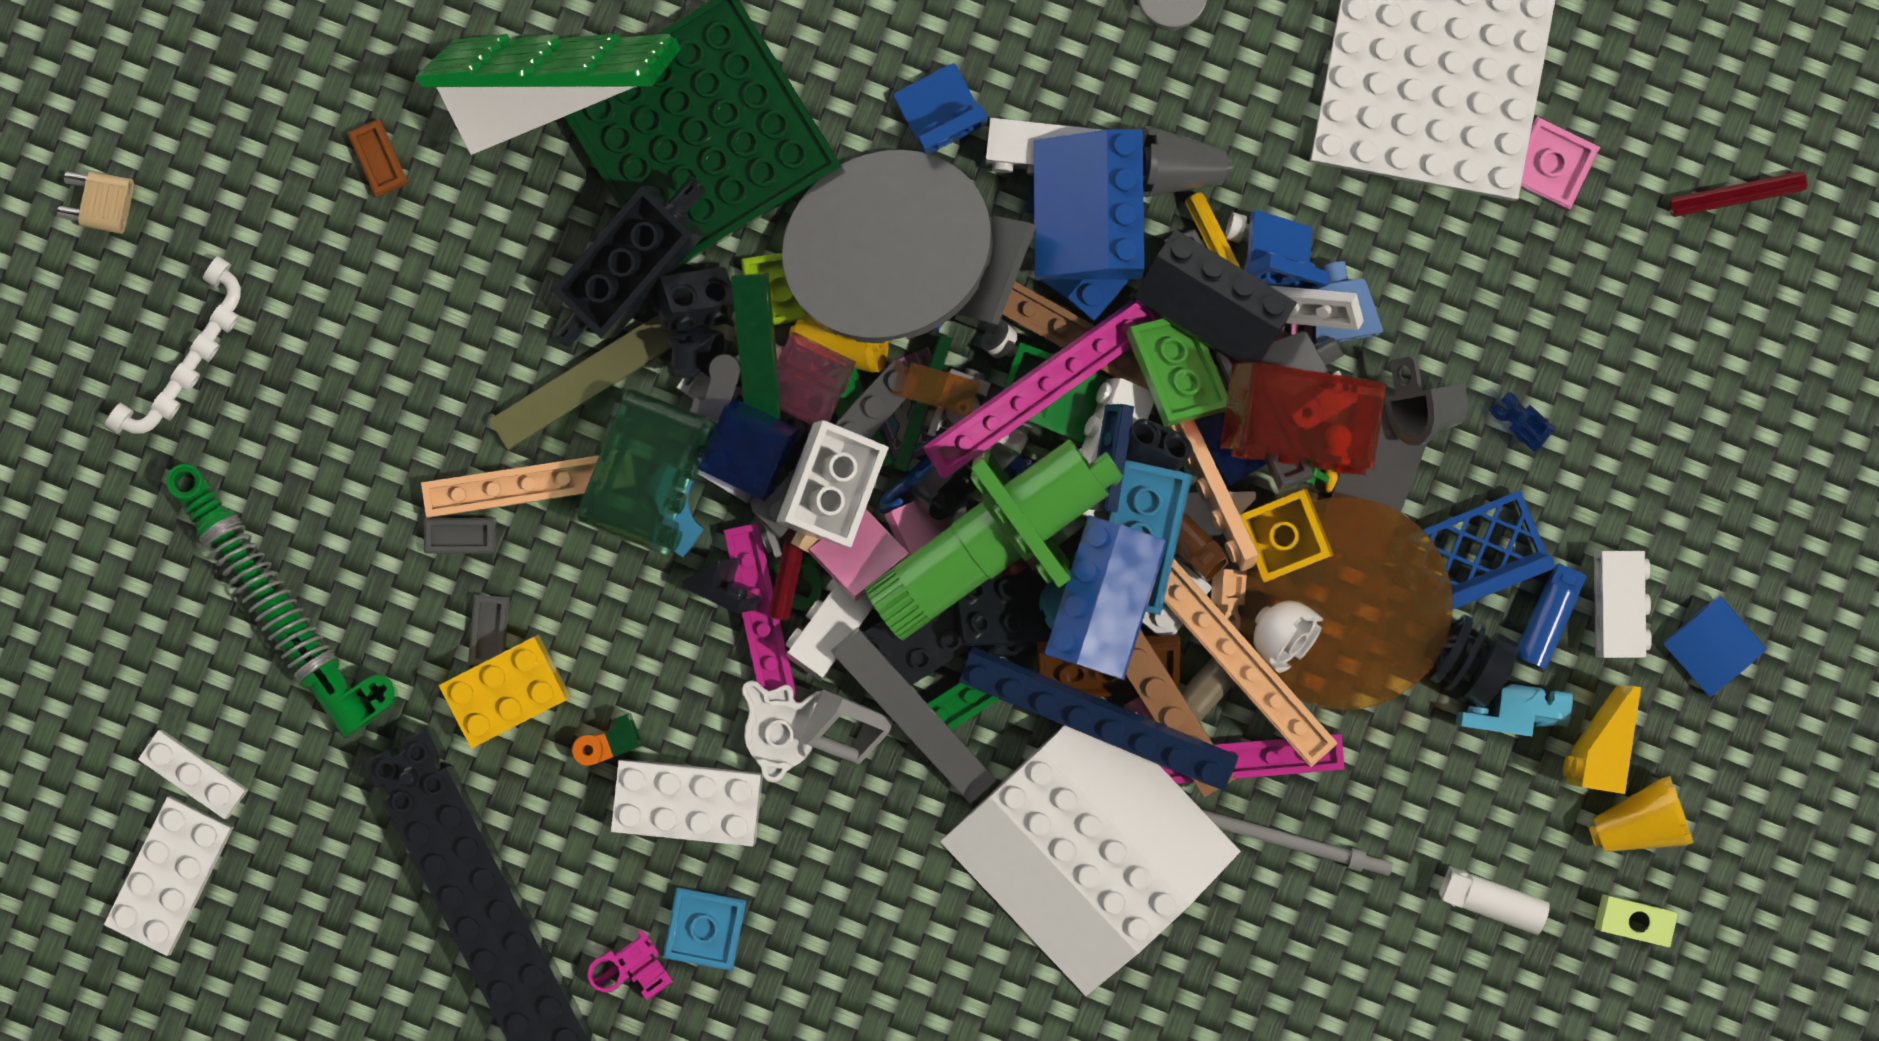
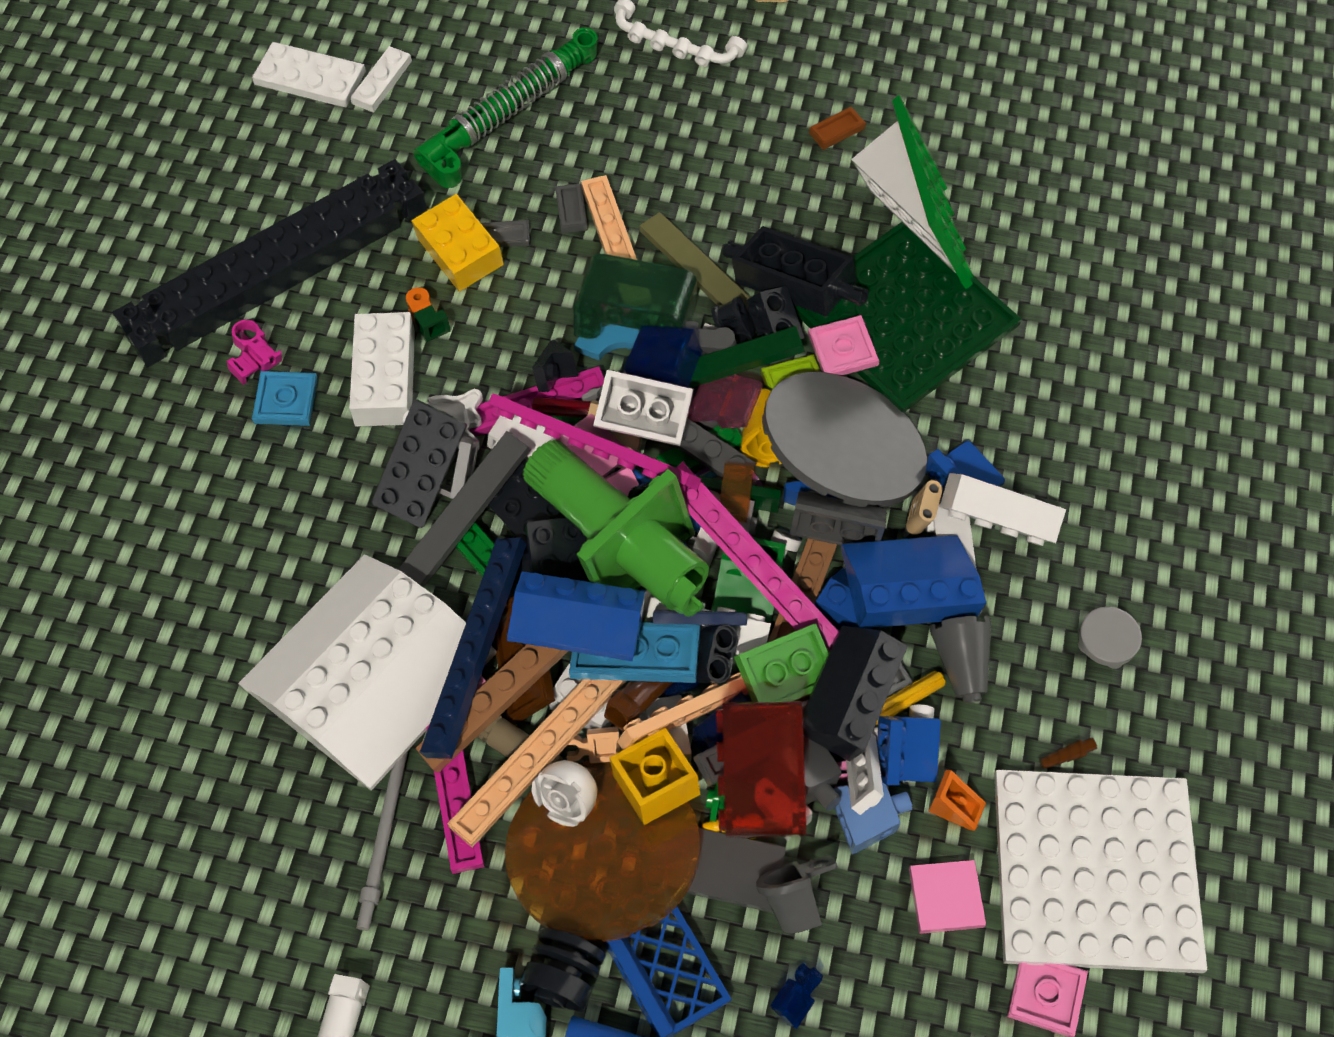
camera: 85 degrees right, 25 degrees down
none -> black bracket [372,399,467,528]
none -> dark pink plate [488,393,701,491]
none -> bright pink tile [808,315,879,376]
none -> tan piece [902,480,942,539]
none -> bright pink tile [909,860,986,934]
none -> orange slope [928,770,986,831]
none -> white brick [939,473,1066,546]
none -> reddish brown animal [1039,737,1097,768]

